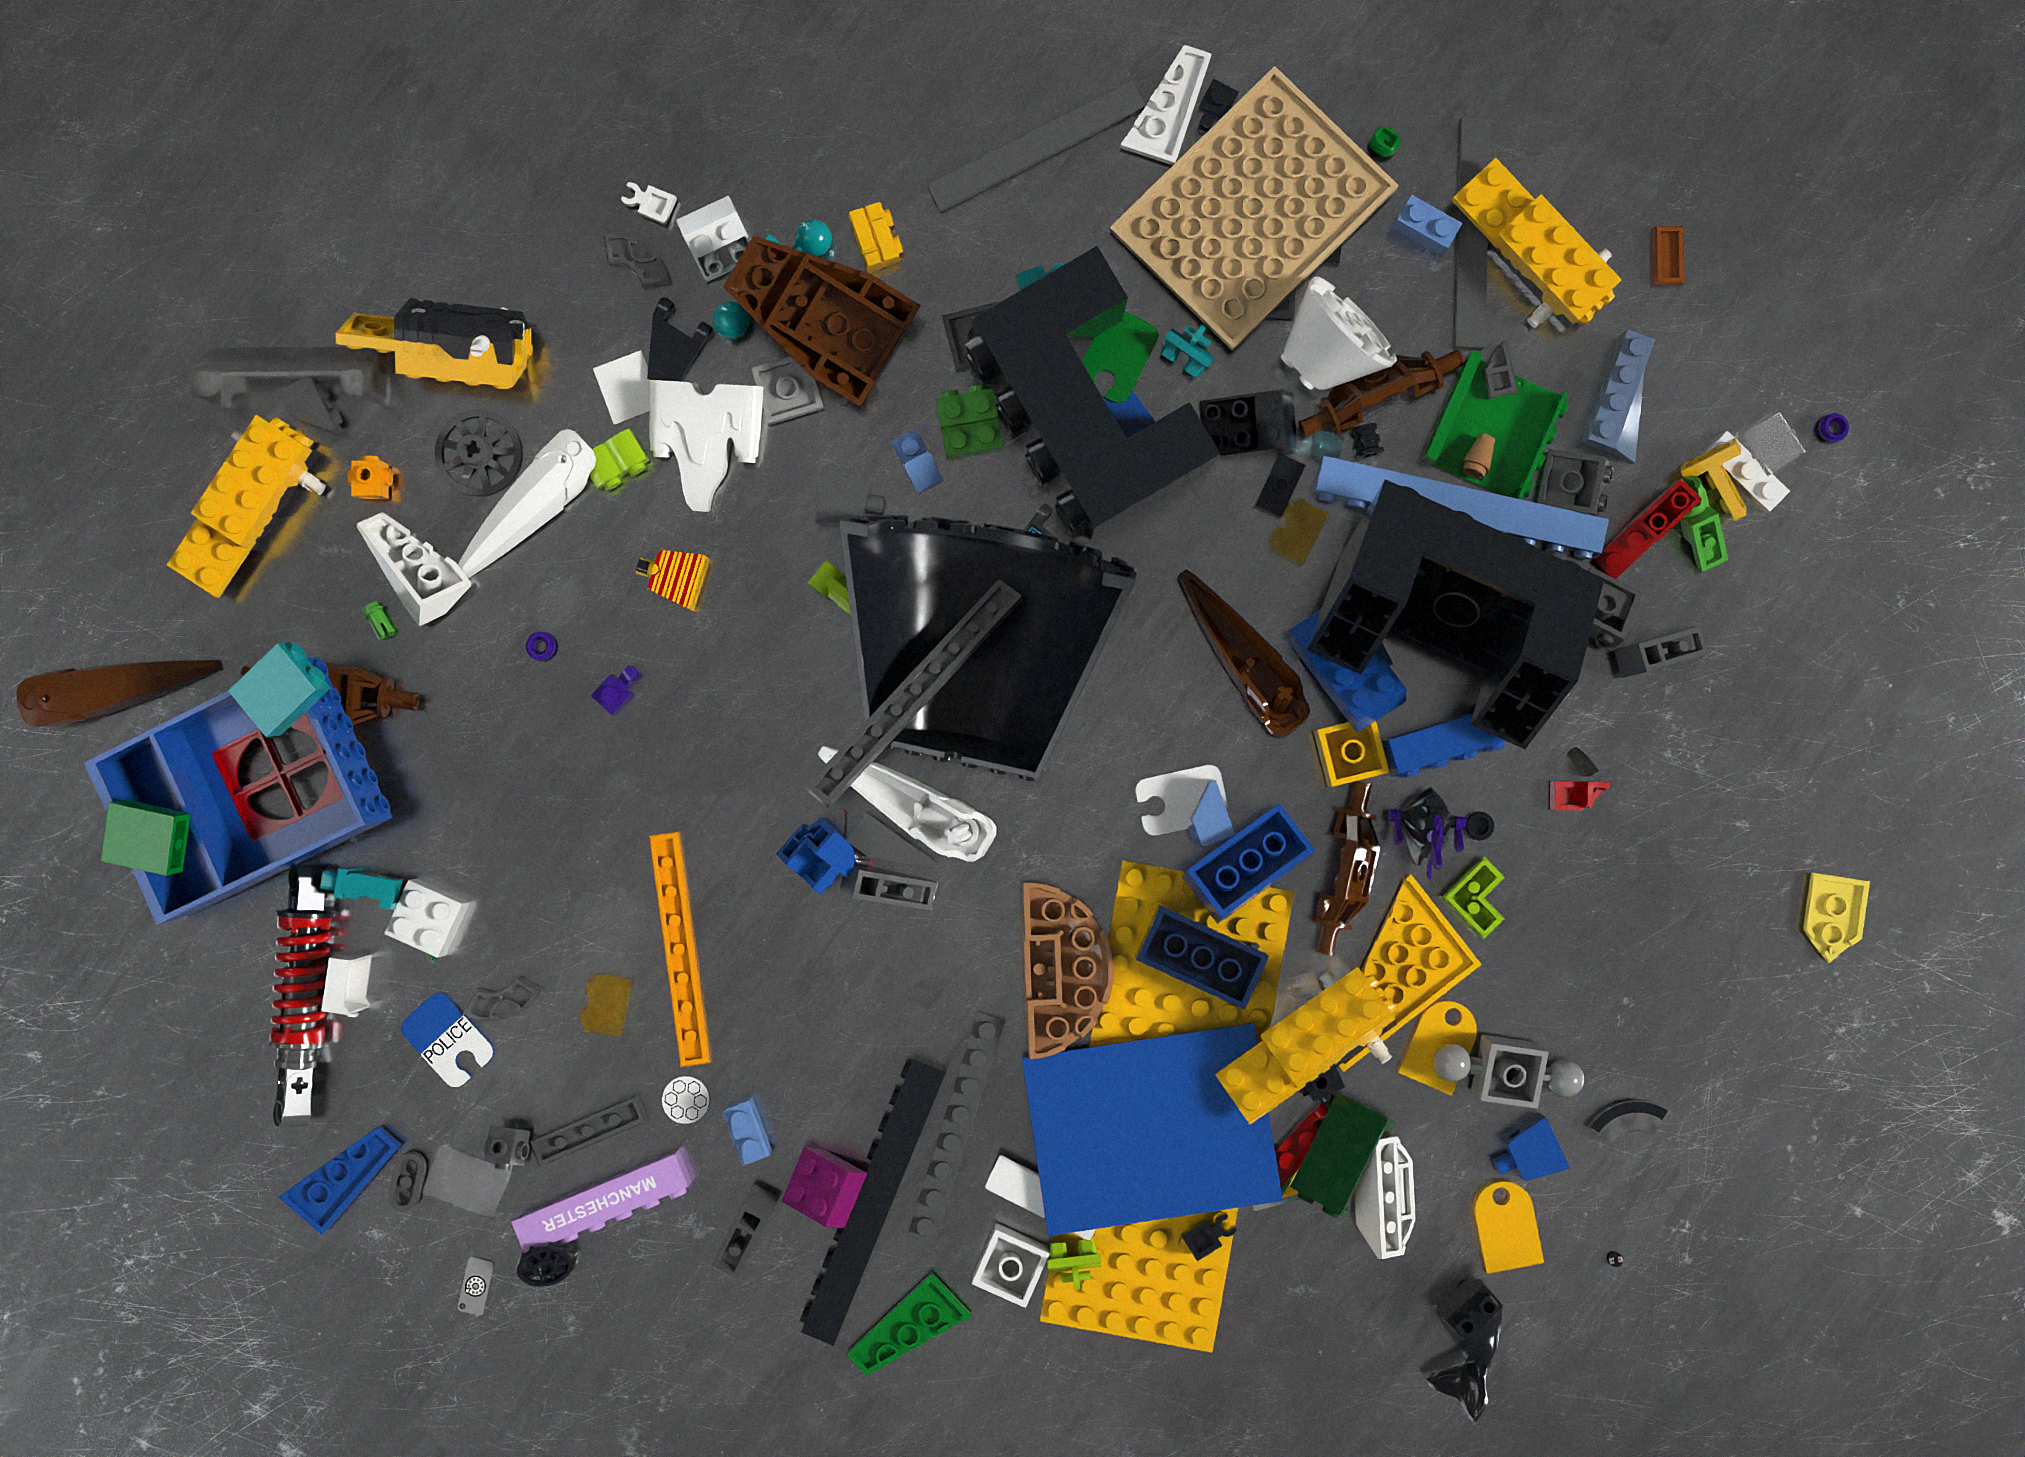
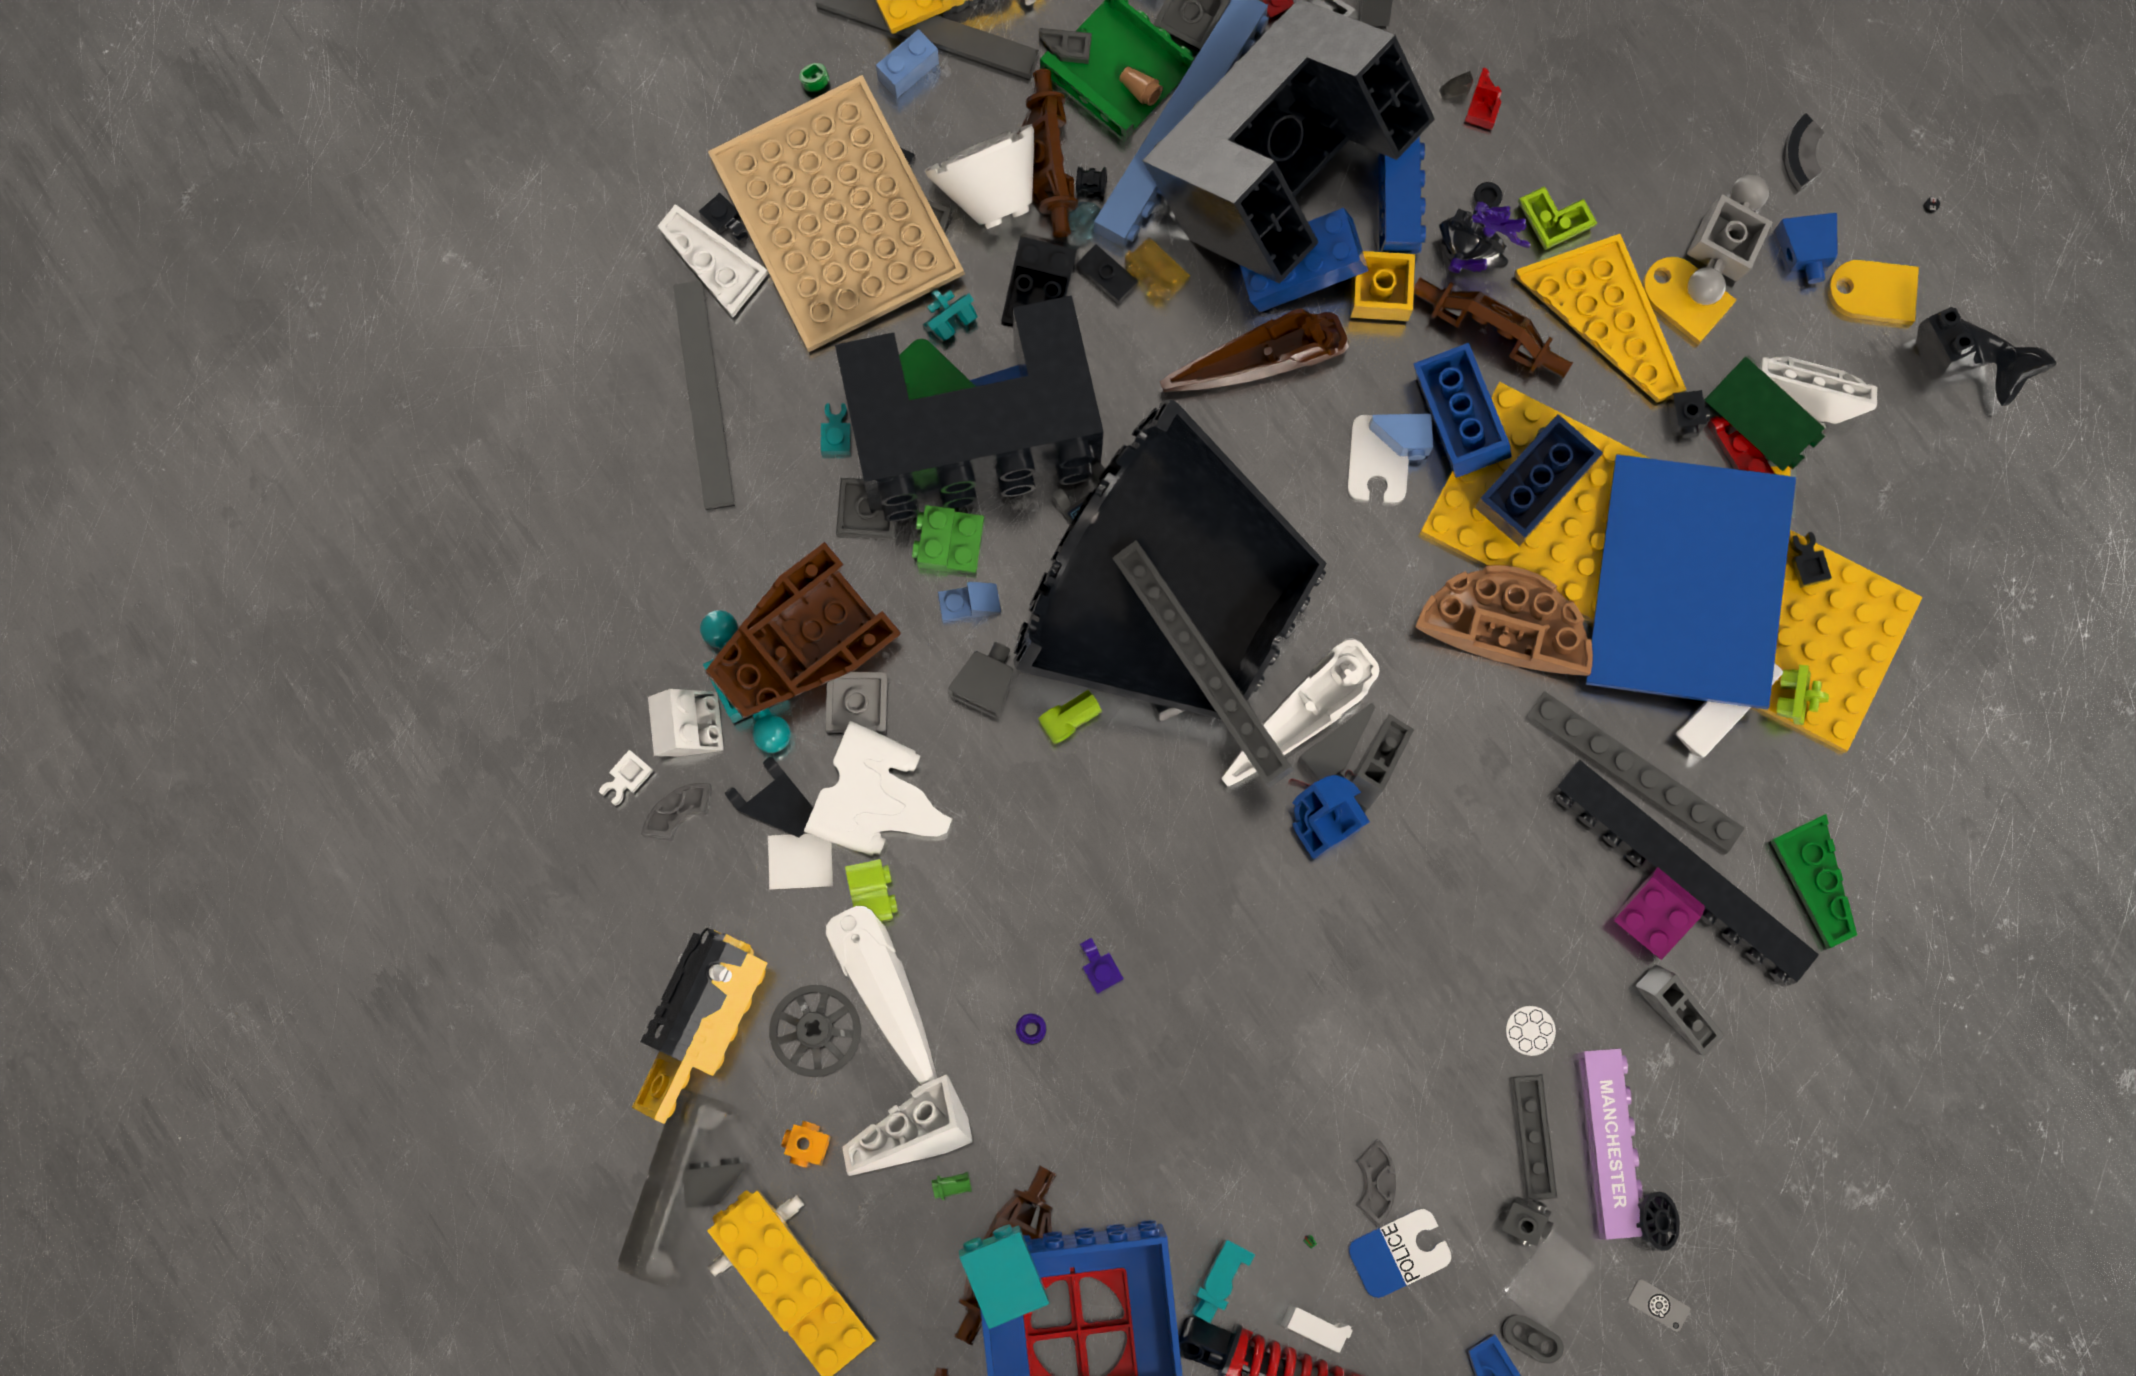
camera: 75 degrees left, 10 degrees down
white piece [384,878,470,958] -> none
clear yellow bracket [580,973,633,1037] -> none
torso [636,550,709,611] -> none
light orange tile [649,832,711,1067] -> none
medium blue brick [722,1096,773,1166] -> none
yellow brick [848,202,903,273] -> none
white brick [972,1223,1050,1308] -> none
yellow piece [1215,967,1397,1125] -> none

